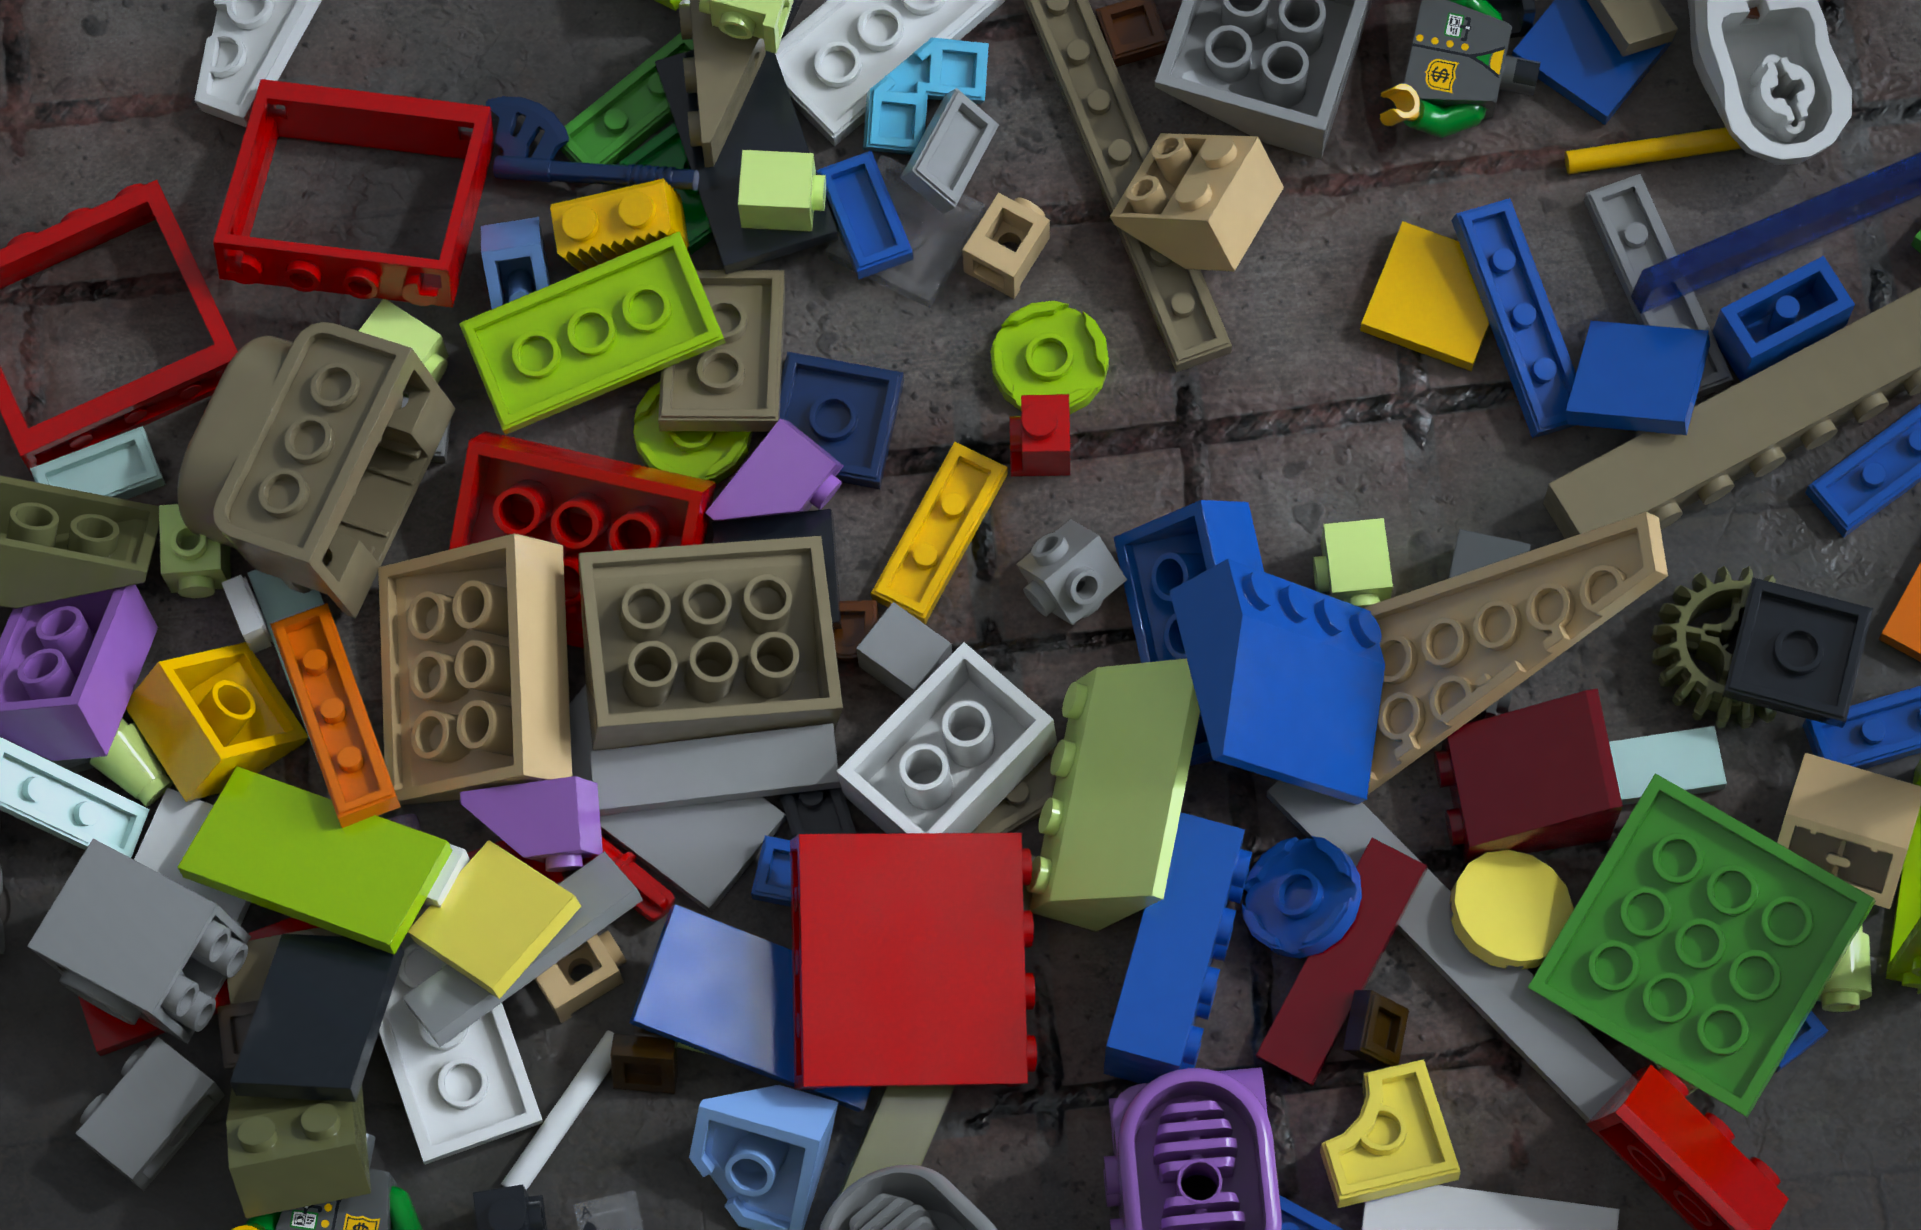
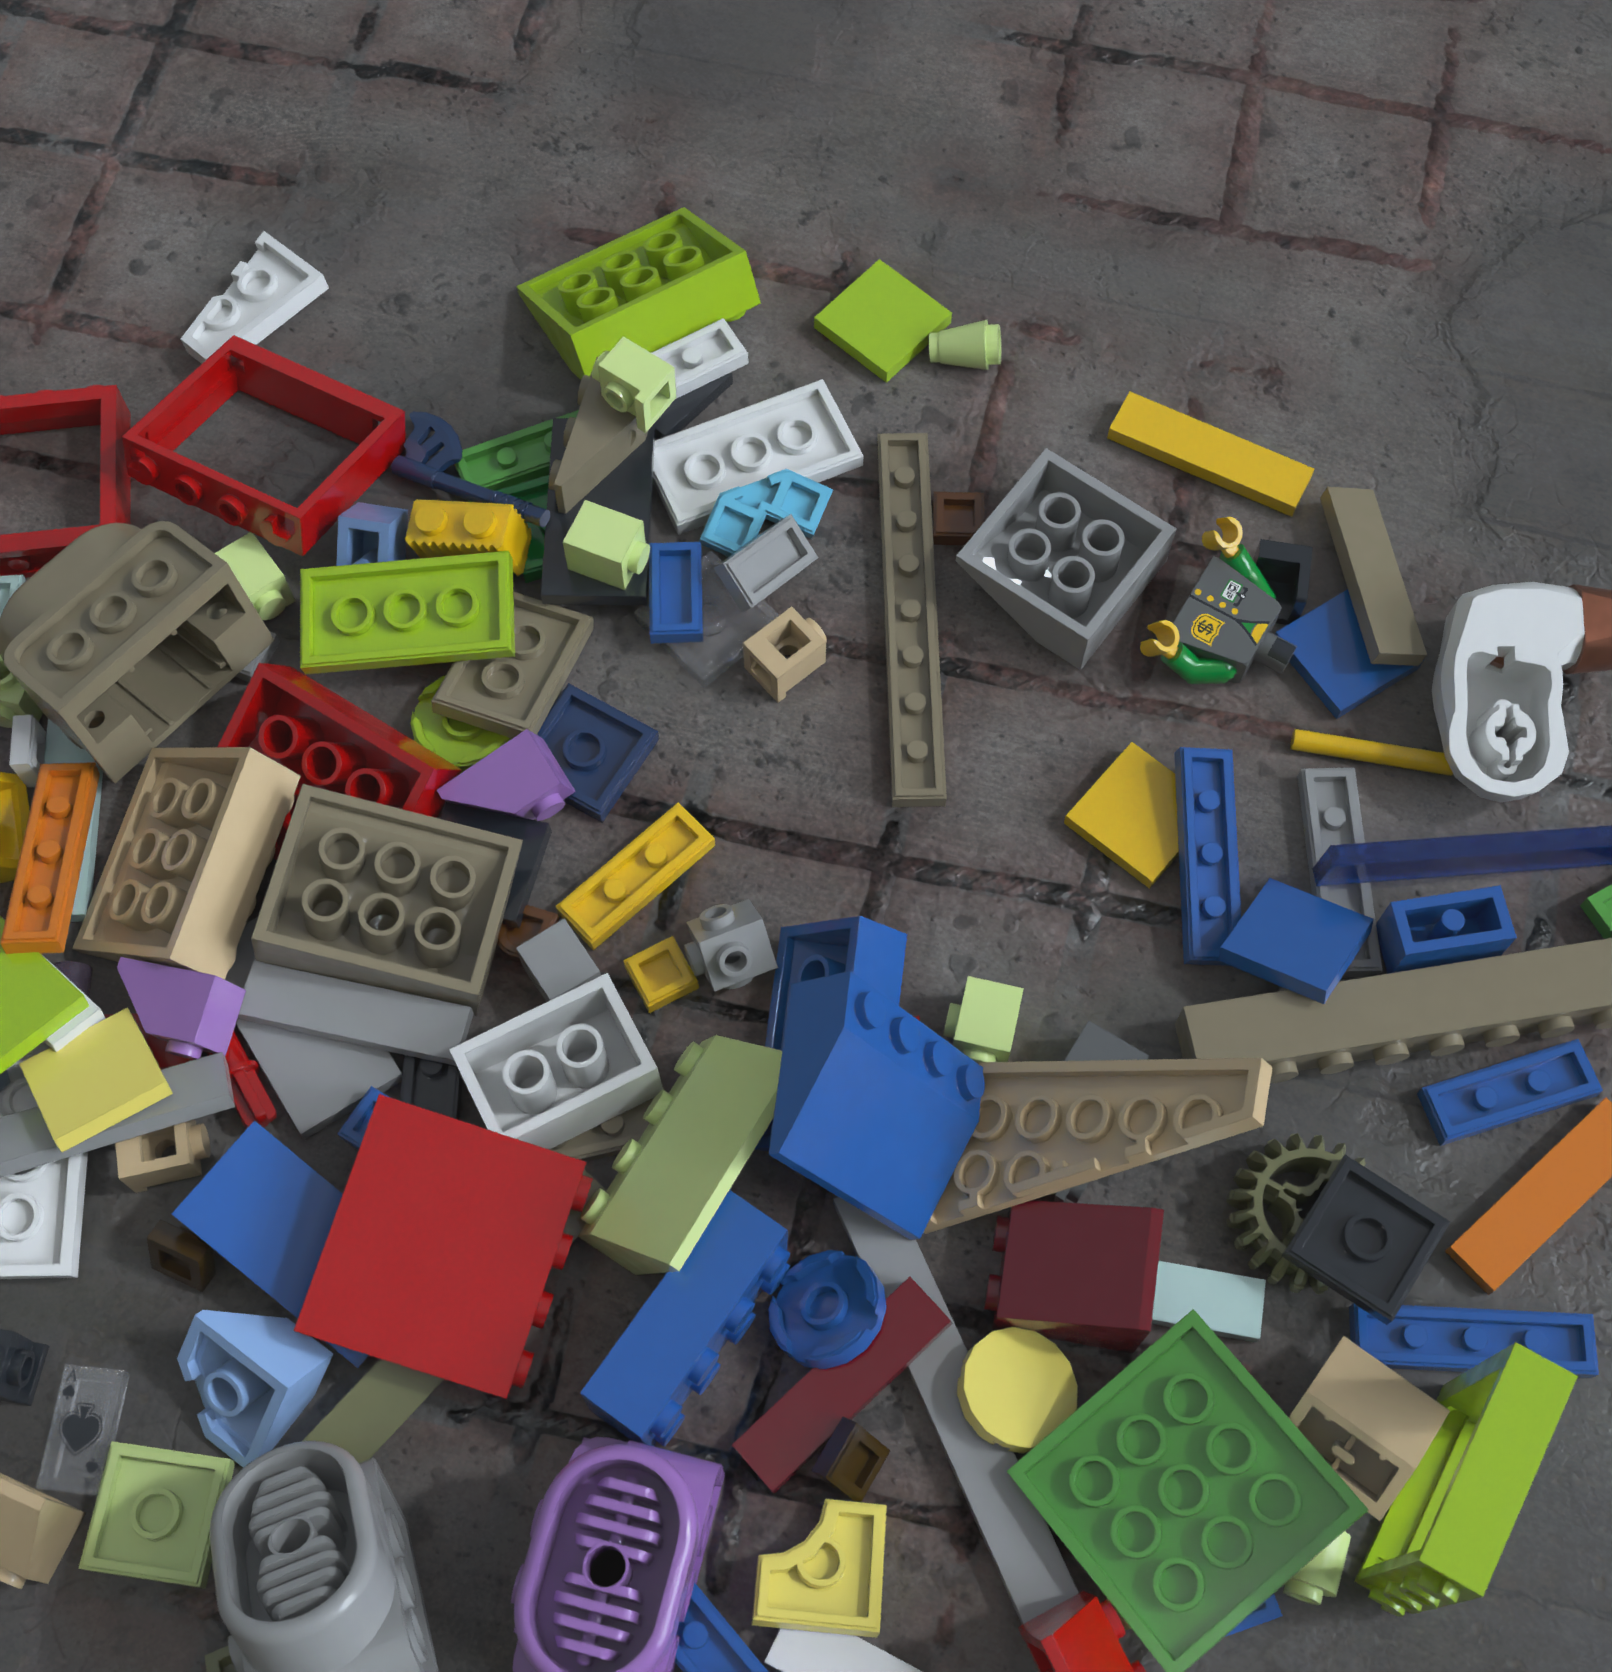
camera: 15 degrees right, 5 degrees down
white bar [501,1030,615,1191] -> none
lime tile [990,301,1109,414] -> none
red brick [1009,394,1070,477] -> none
tan slope [1110,133,1284,271] -> none
none -> yellow tile [623,936,699,1013]

